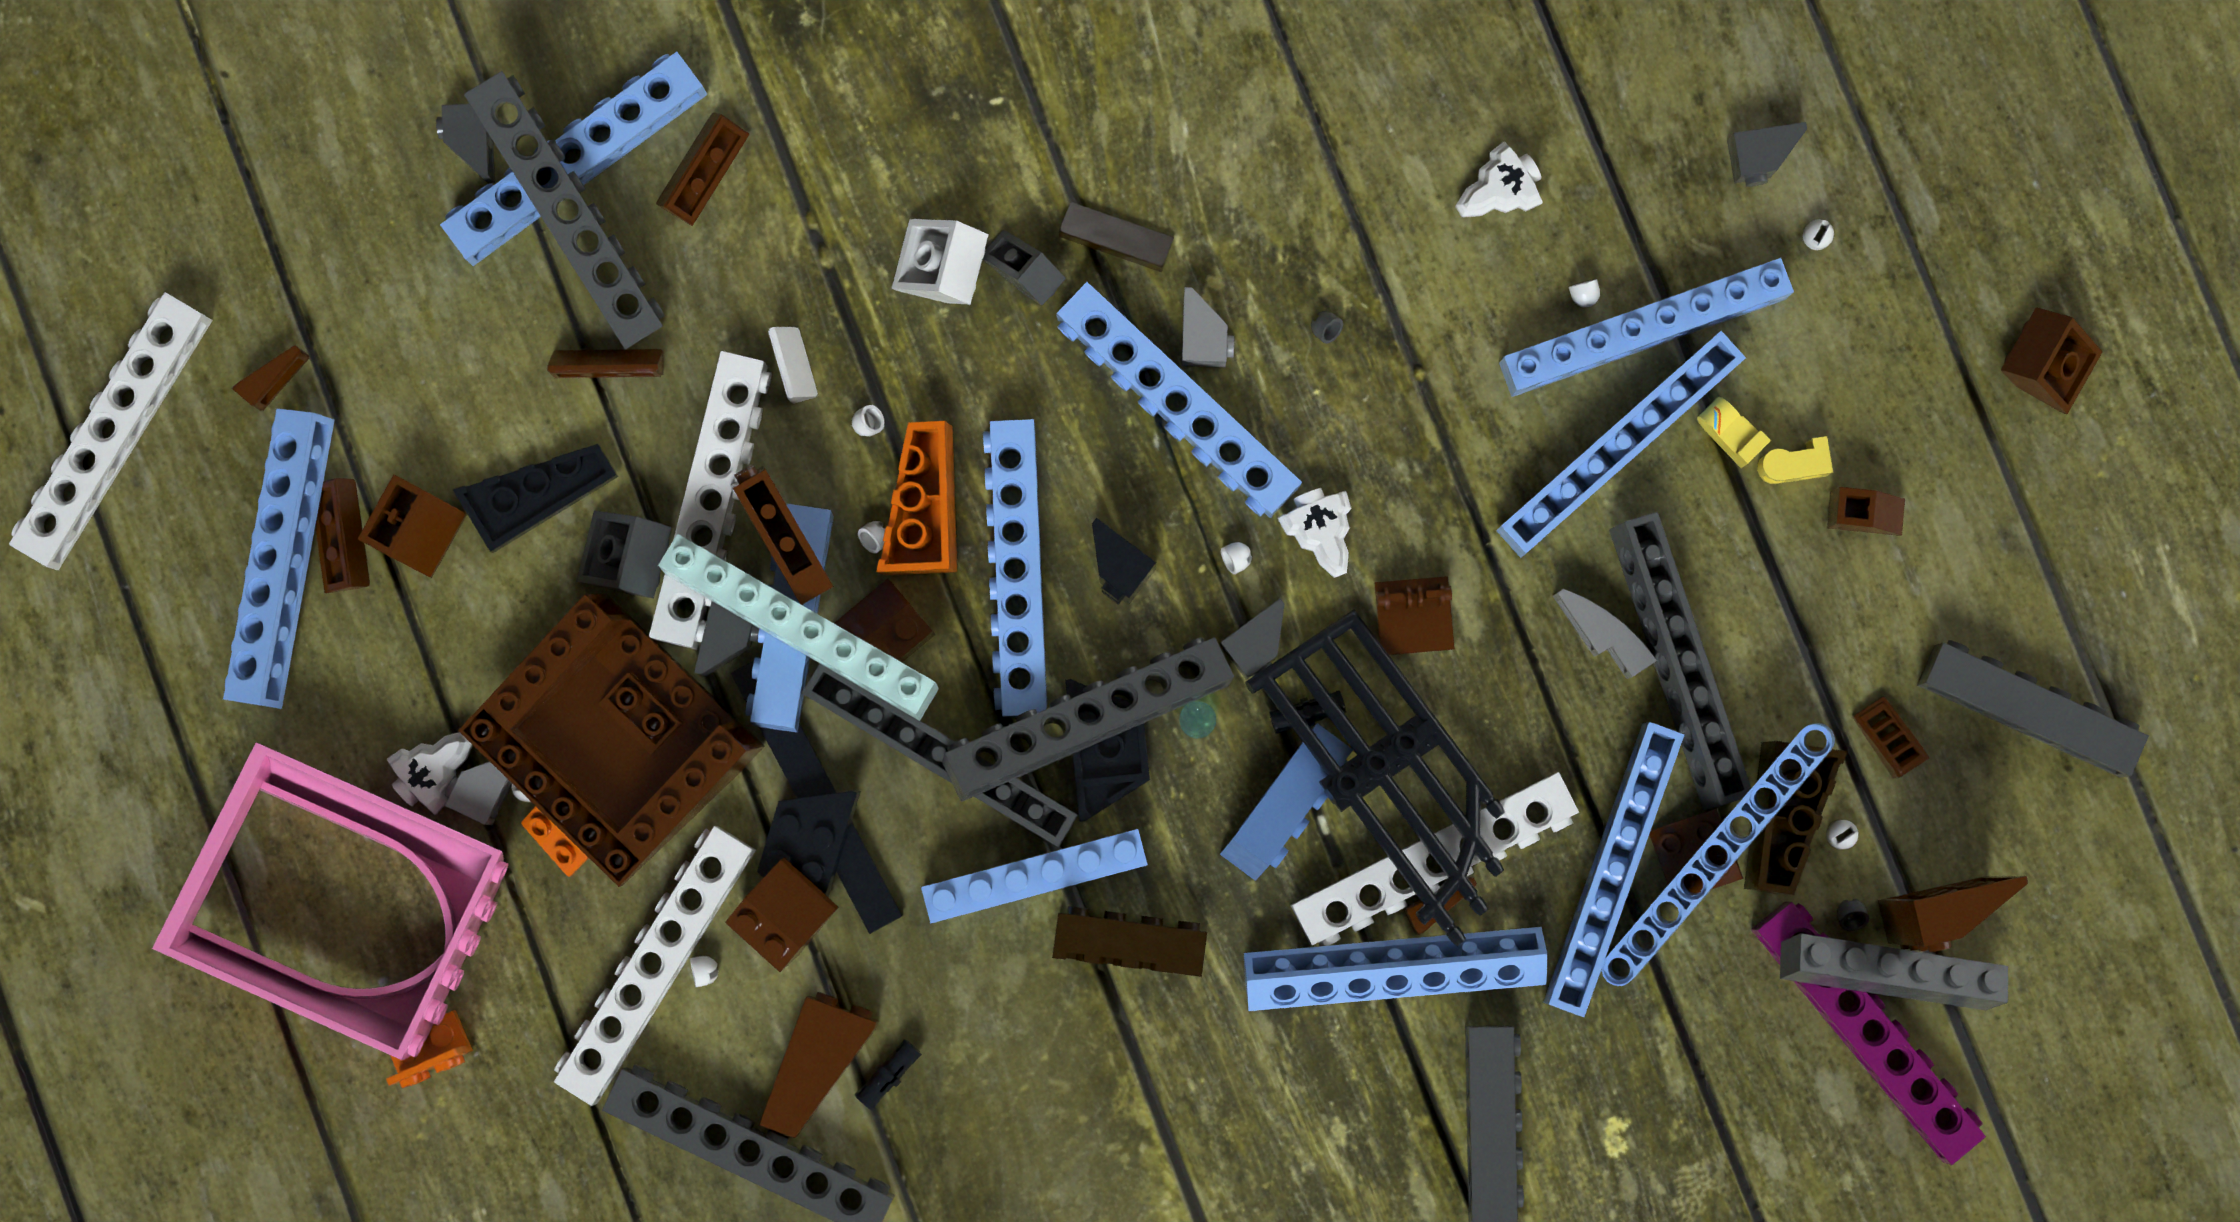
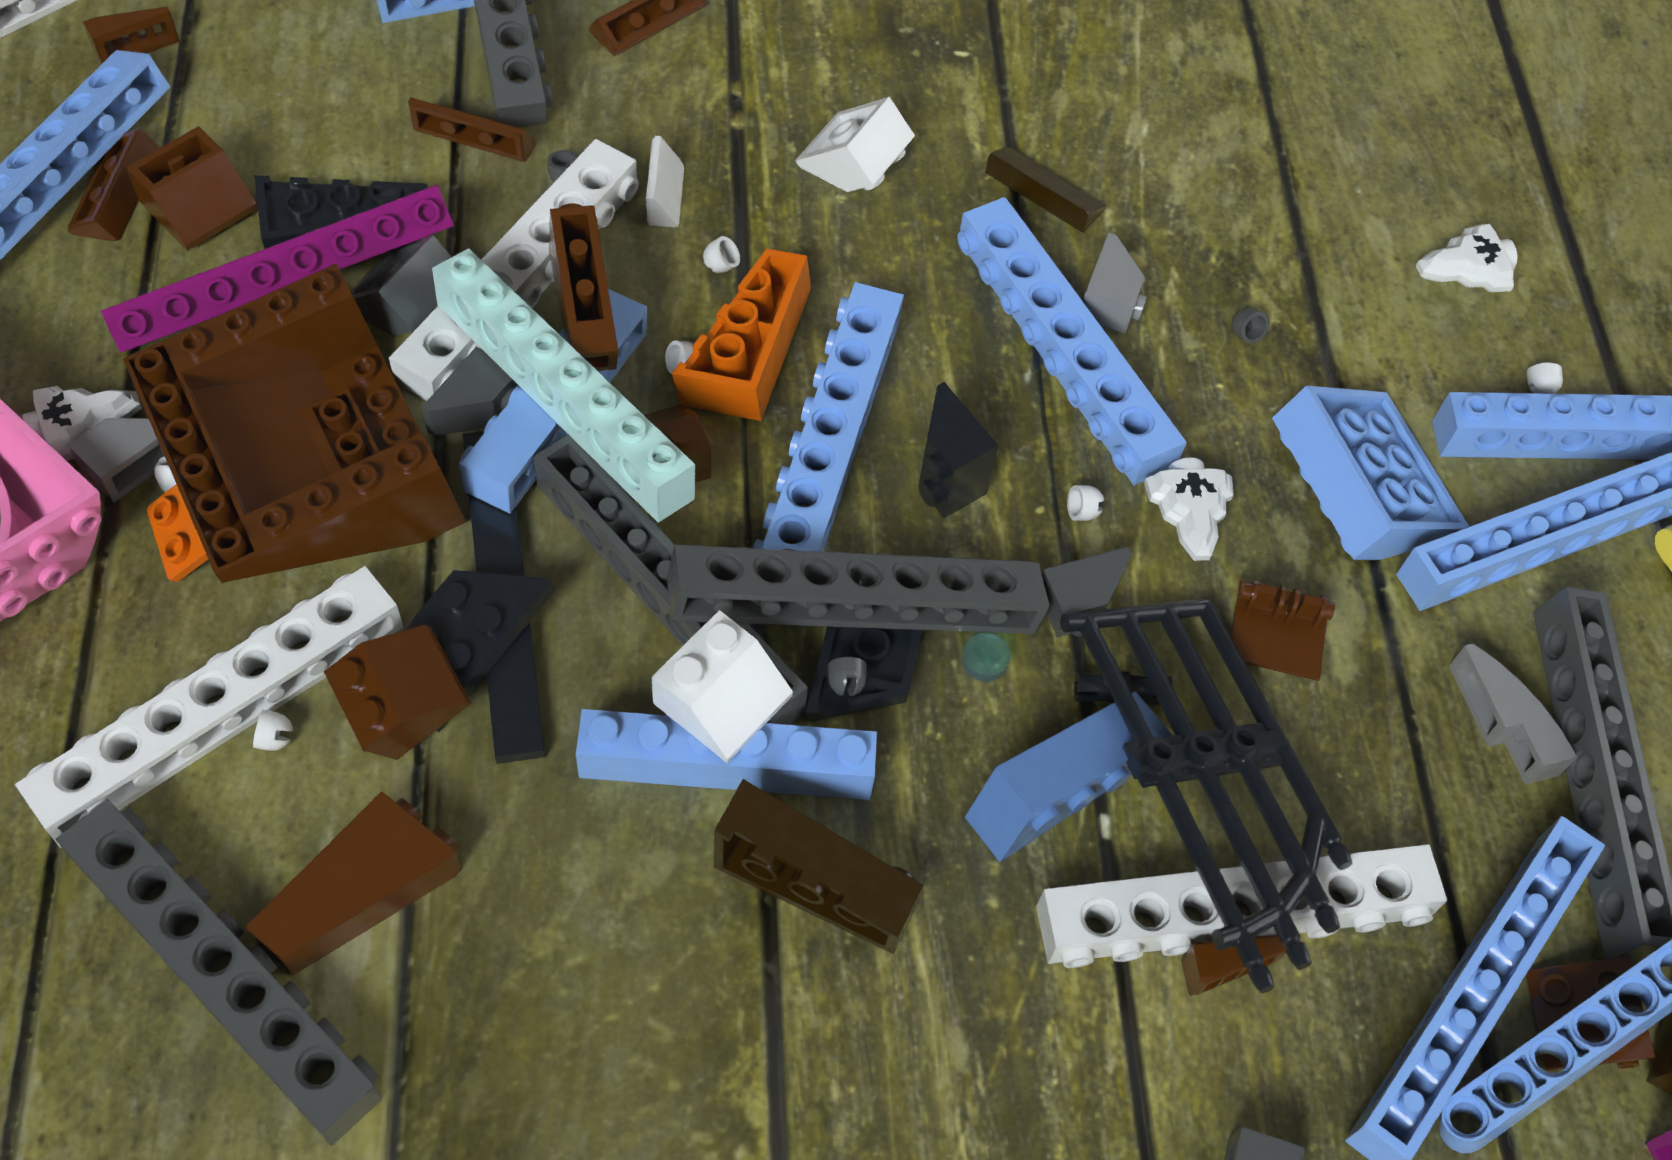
camera: 10 degrees right, 25 degrees down
black pin [855,1039,922,1111] -> none
dark grey slope [983,230,1066,306] -> none
light blue brick [1244,927,1547,1011] -> none
none -> magenta brick [100,185,454,353]
none -> dark grey hinge [547,150,579,182]
none -> white slope [652,610,793,763]
none -> dark grey hinge [828,657,867,697]
none -> light blue slope [1272,386,1469,560]

